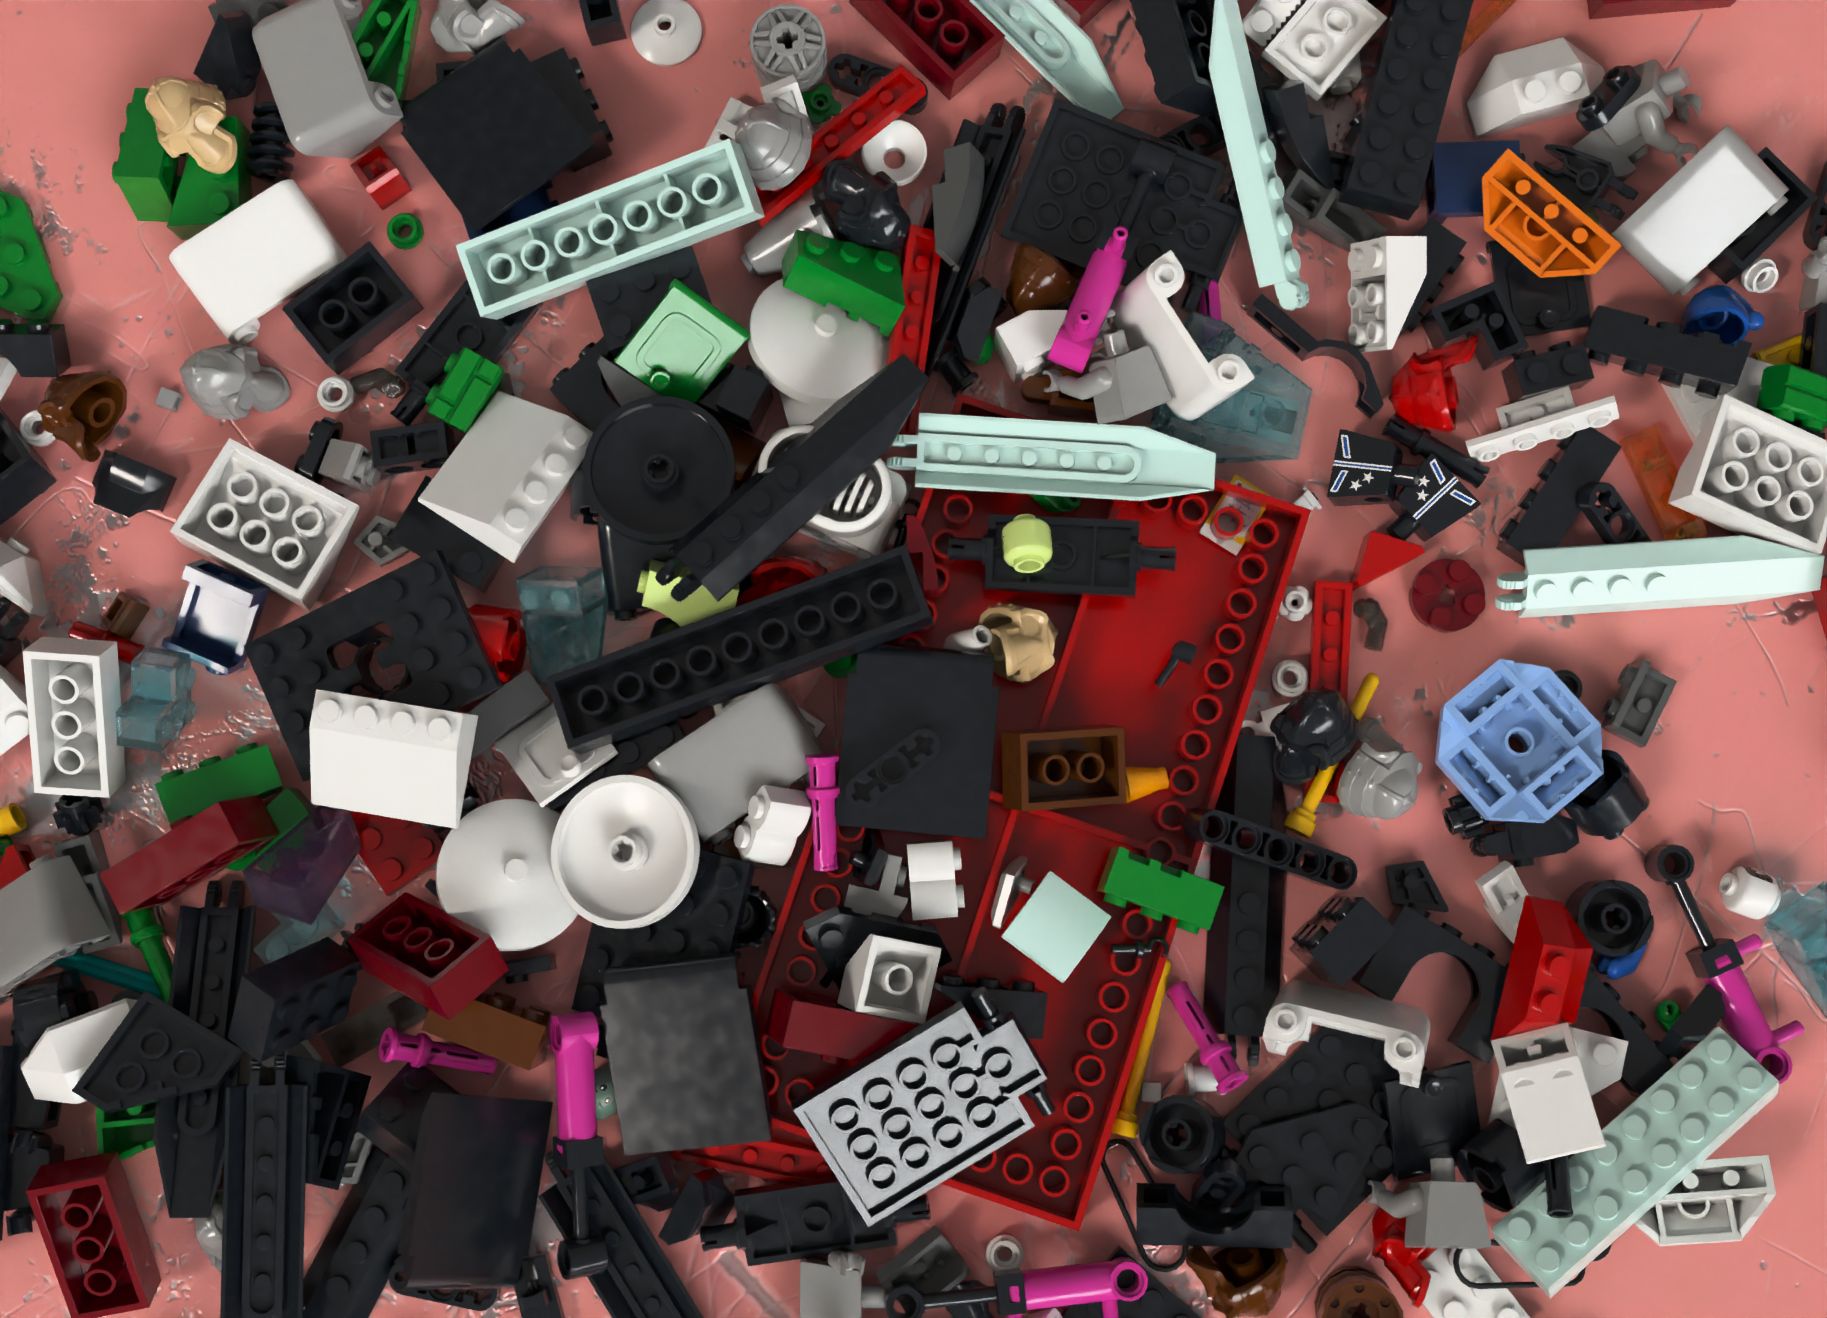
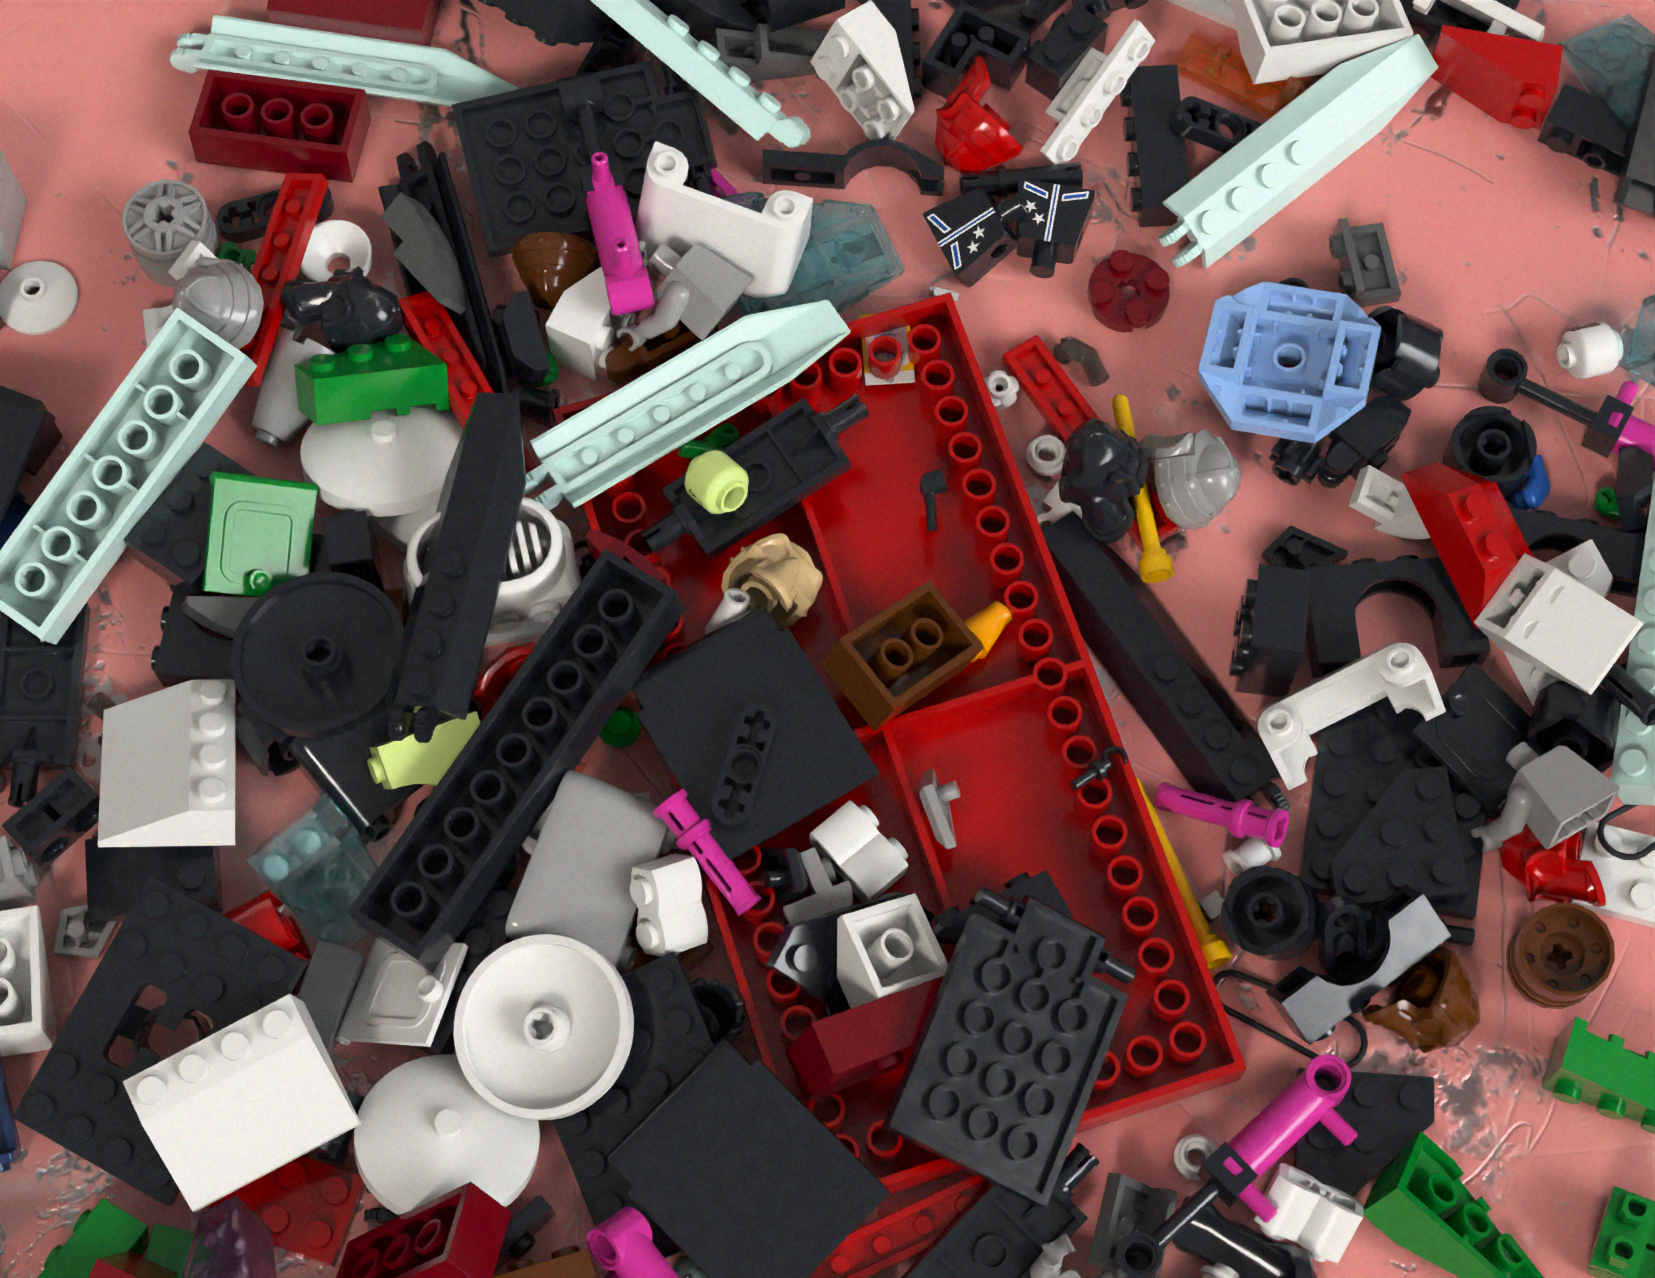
camera: 35 degrees left, 15 degrees down
green brick [425,347,505,435] -> none
light aqua slope [1001,871,1111,983] -> none
green wedge [1097,846,1225,935] -> none
black beam [1182,807,1358,890] -> none
red slope [1350,530,1425,591] -> none

